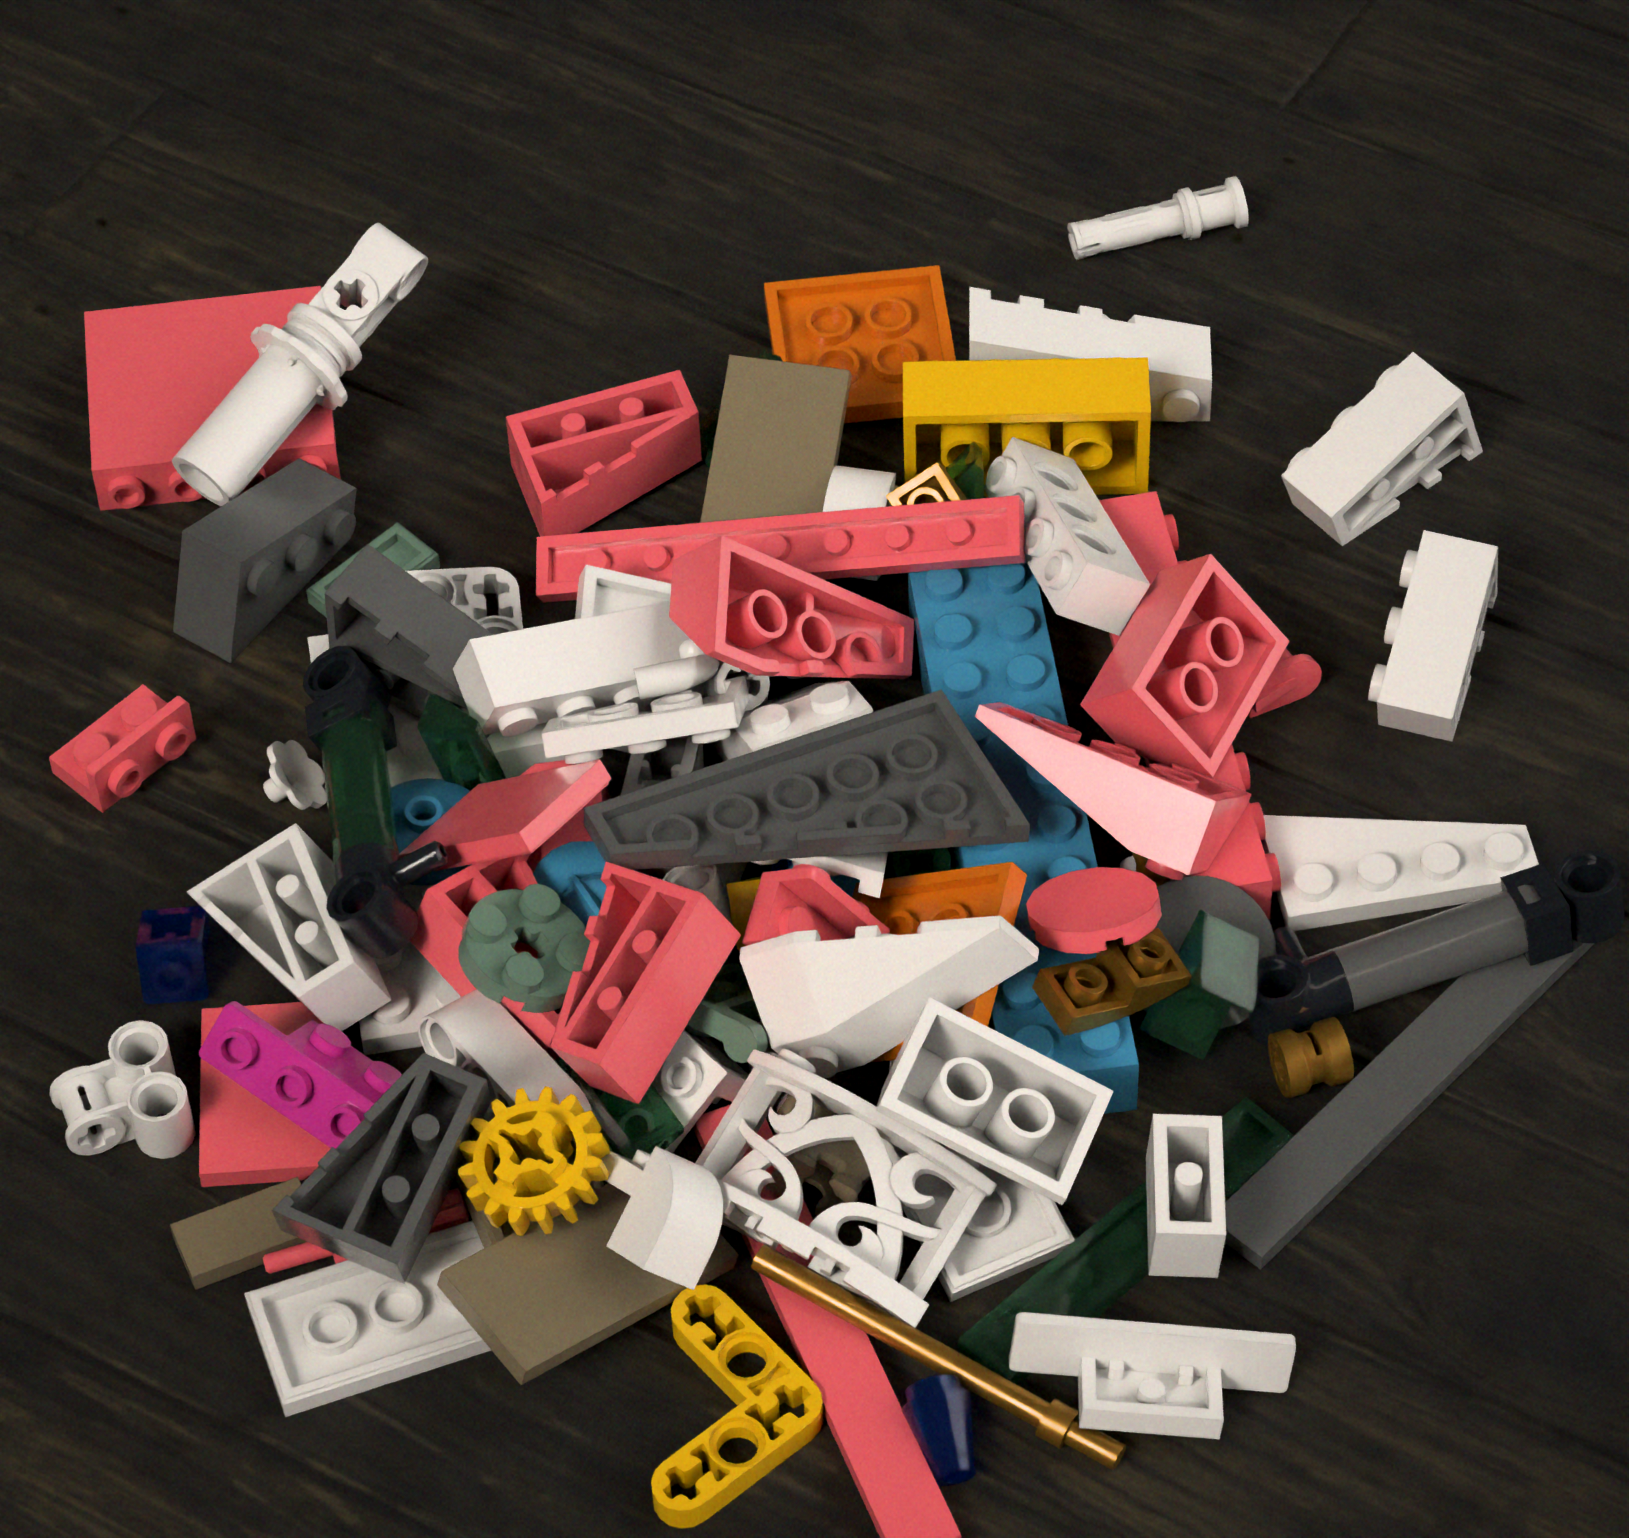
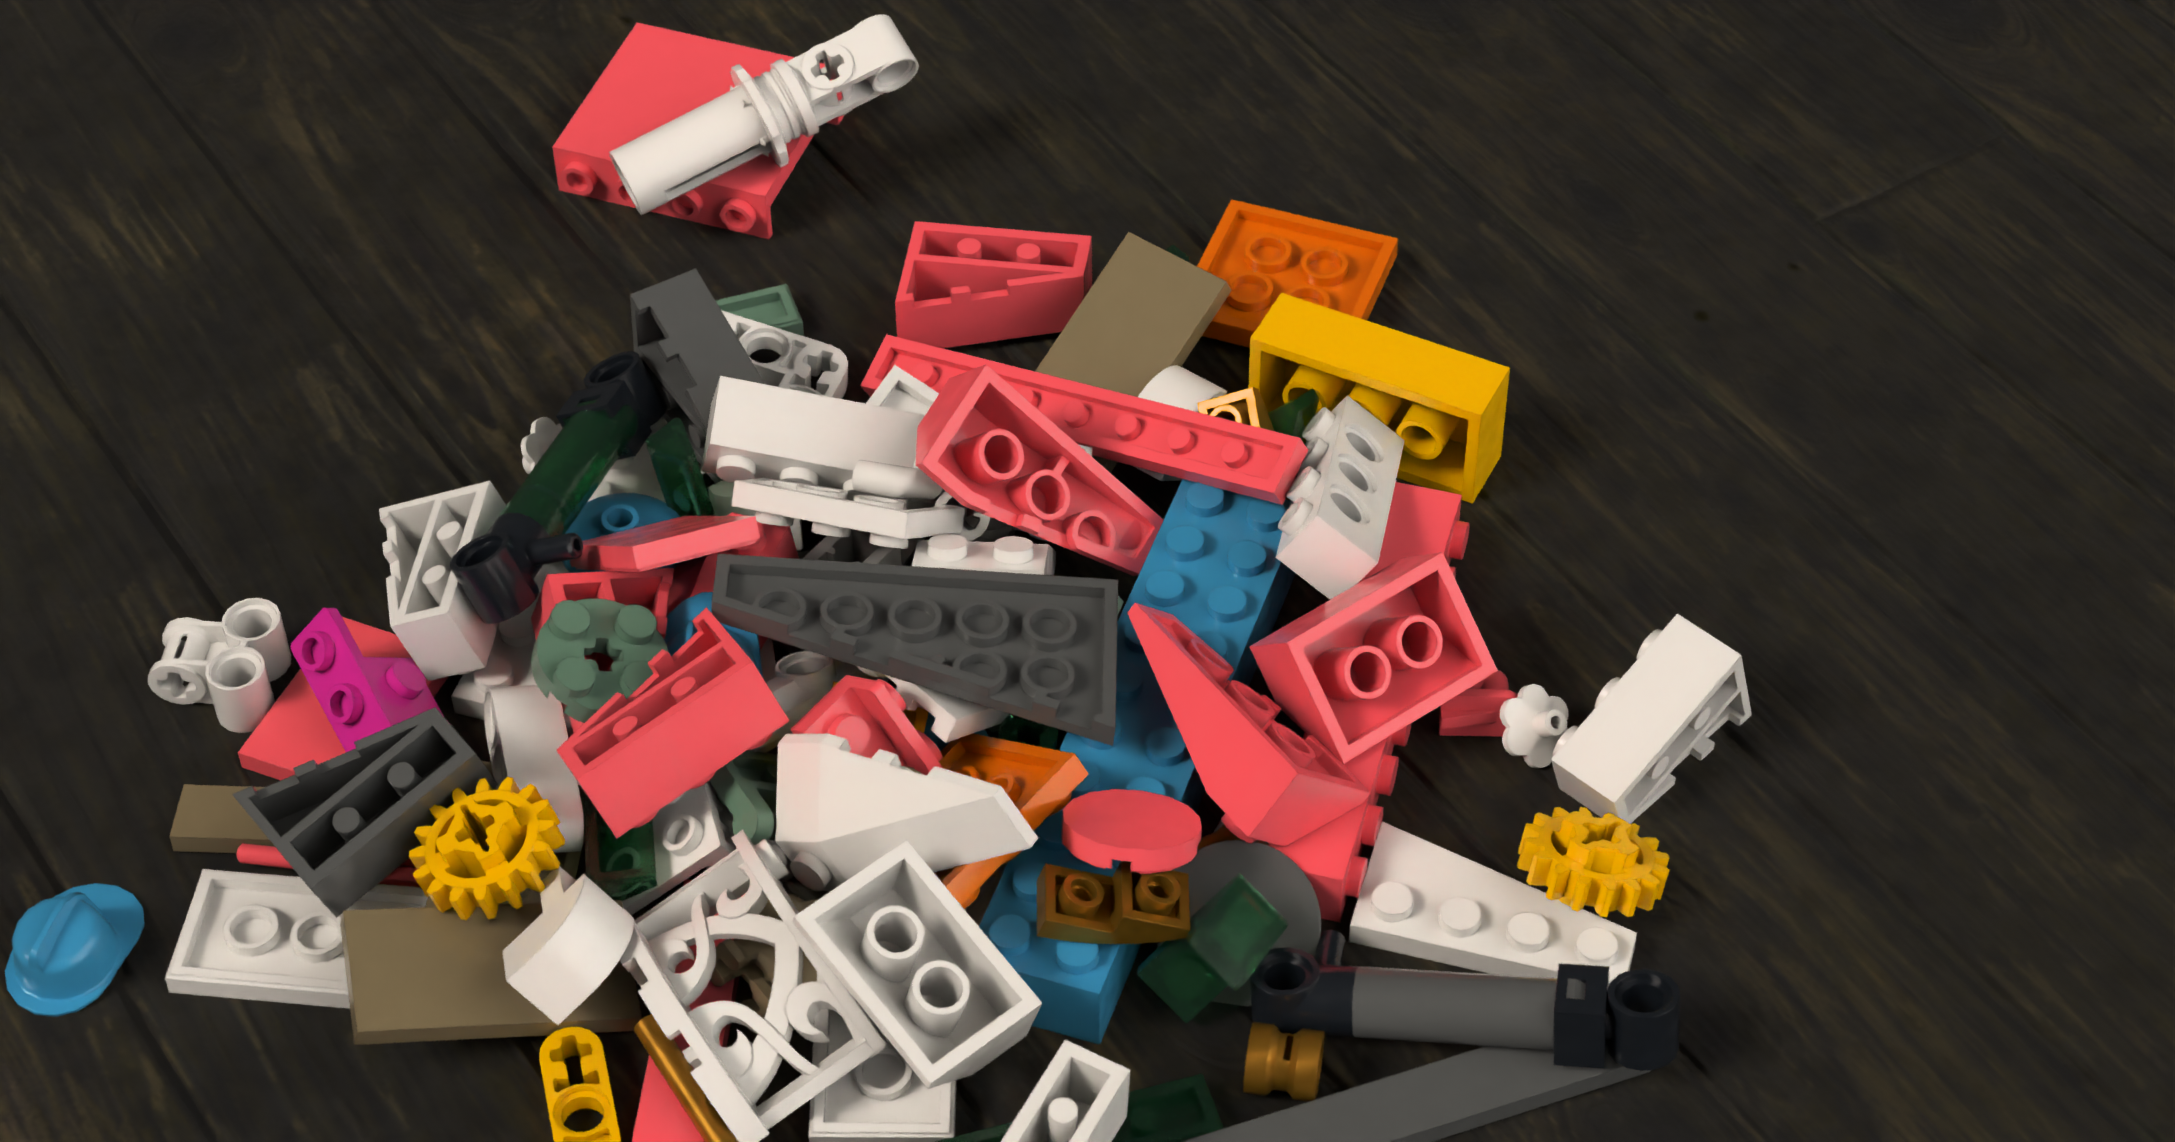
camera: 25 degrees right, 5 degrees down
coral bracket [49,684,197,813] -> none
clear blue bracket [135,906,210,1004] -> none
dark grey wedge [173,458,357,663] -> none
white wedge [969,287,1212,422] -> none
white pin [1068,176,1249,260] -> none
white wedge [1281,352,1483,546] -> none
none -> dark azure piece [5,883,145,1017]
none -> white plant [1499,684,1568,769]
none -> yellow gear [1517,807,1670,917]

